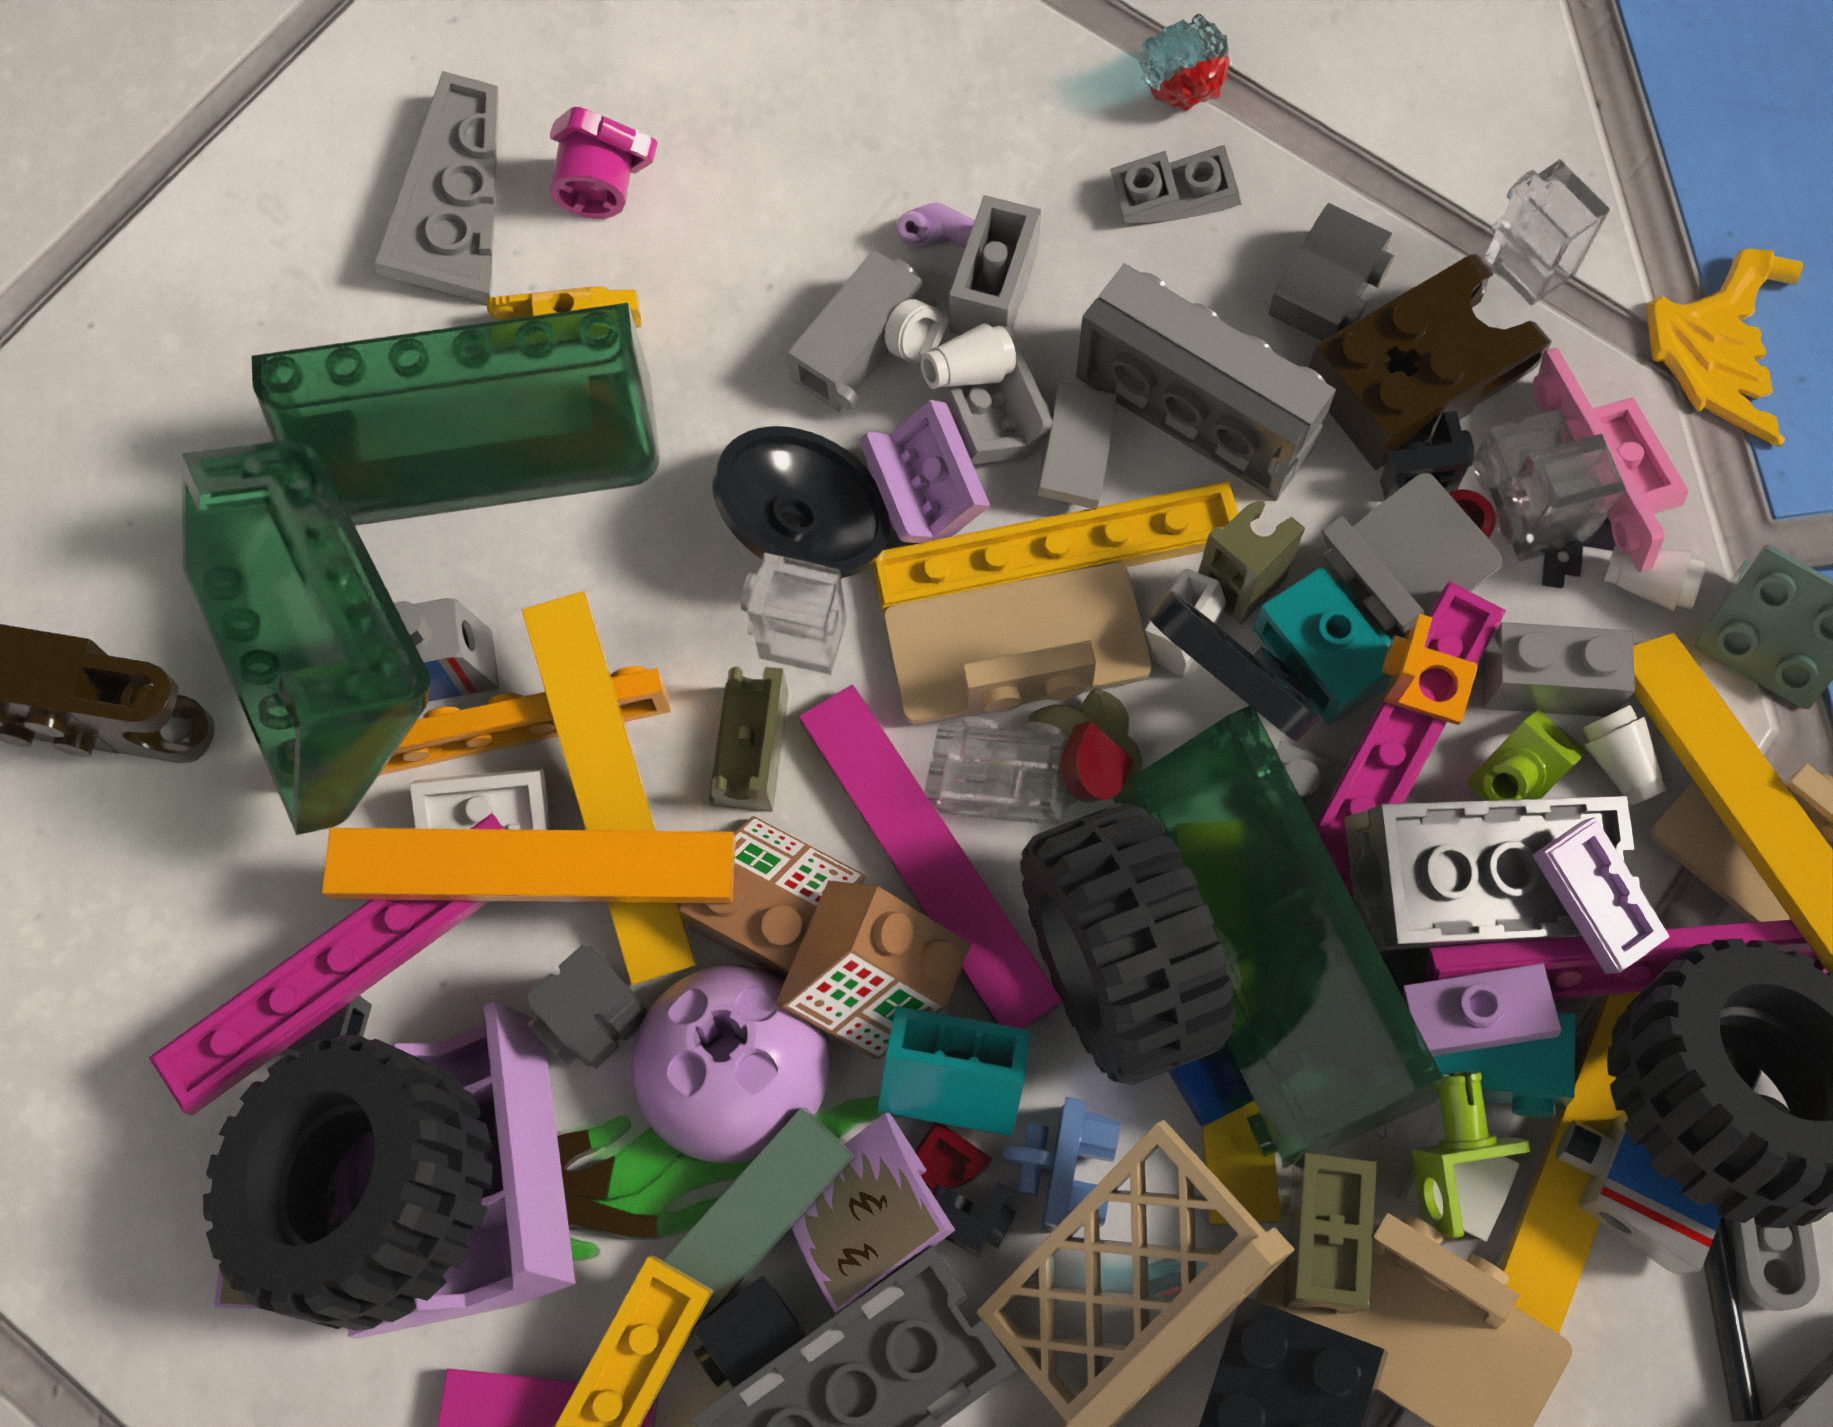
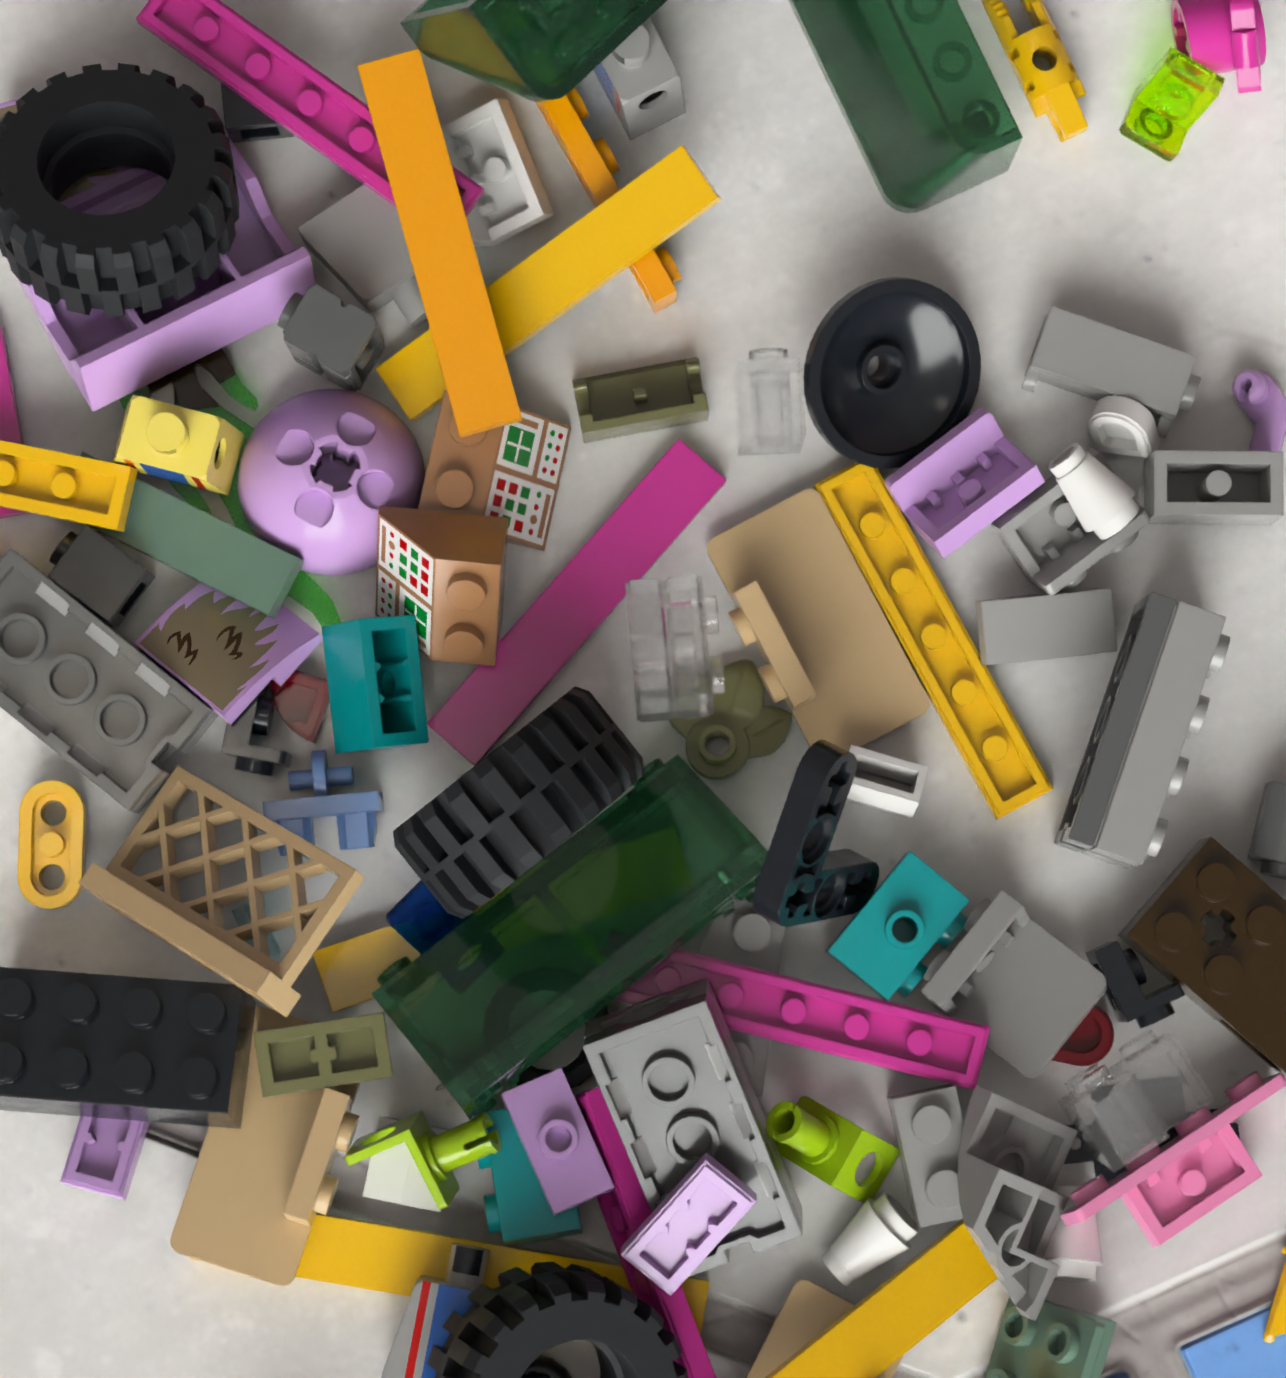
camera: 70 degrees right, 15 degrees up
dark red tile [1061,721,1134,803] -> none
olive hinge [1198,501,1305,625] -> none
light orange bracket [1382,613,1478,725] -> none
none -> light yellow torso [111,395,245,496]
none -> light grey torso [297,184,427,327]
none -> light grey slope [958,1085,1078,1321]
none -> clear neon green bracket [1119,47,1225,162]

